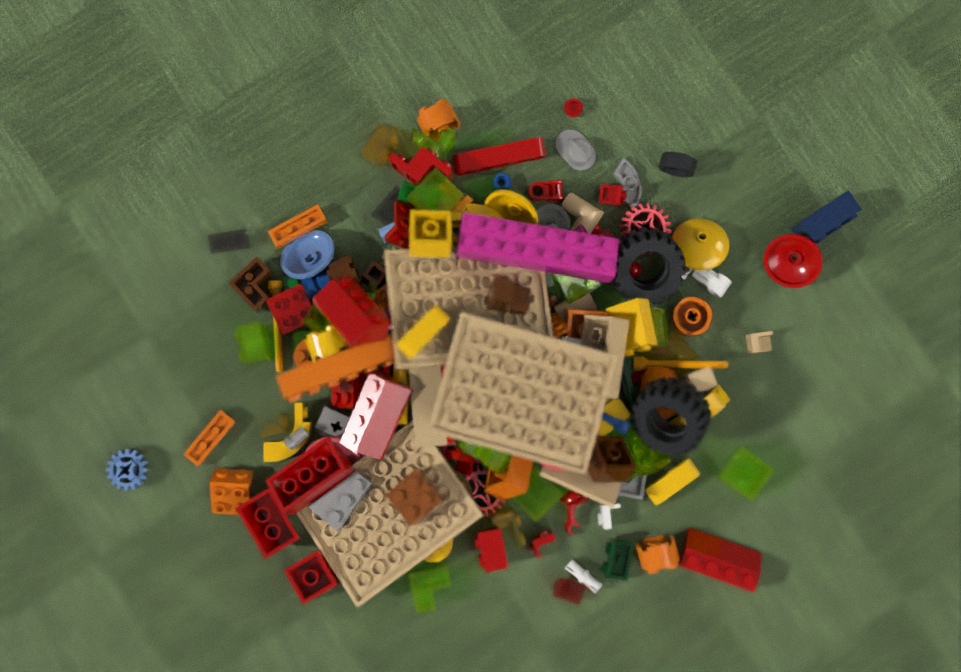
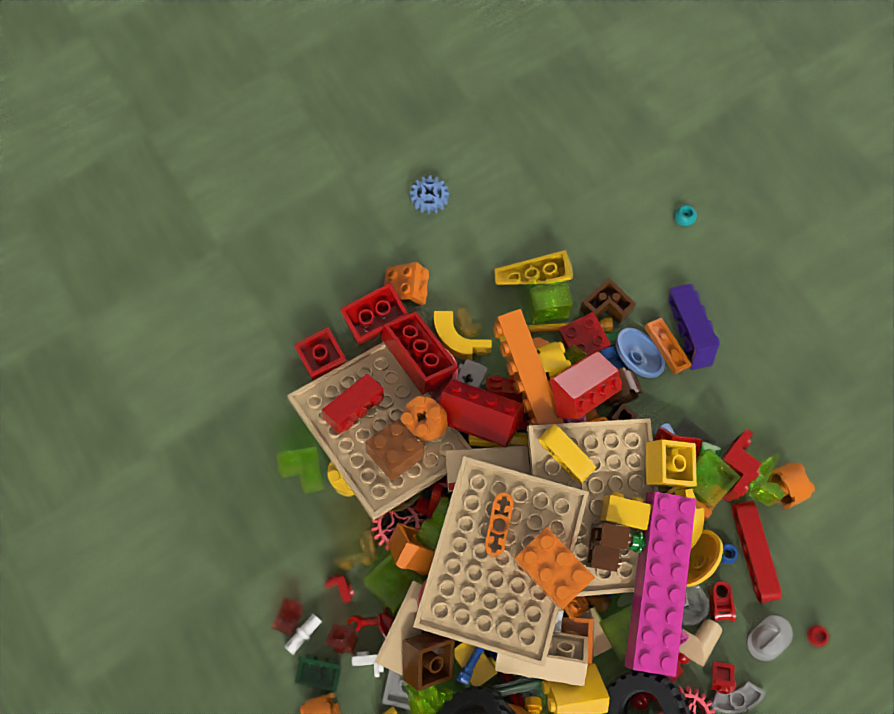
camera: 95 degrees right, 15 degrees down
orange plate [183,410,236,467] -> none
clear smoke plate [208,229,250,255] -> none
light grey pin [284,426,309,450] -> none
light grey wing [308,471,373,531] -> none
clear yellow bracket [360,123,400,168] -> none
red brick [474,525,508,573] -> none
none -> red brick [322,374,384,434]
none -> clear red brick [325,623,359,654]
none -> orange brick [401,396,448,442]
none -> orange beam [485,493,513,557]
none -> yellow wedge [494,250,573,285]
none -> orange brick [514,527,595,611]
none -> yellow brick [600,492,652,531]
none -> green plate [628,531,645,553]
none -> dark purple wedge [668,284,720,370]
none -> teal plate [674,205,697,227]

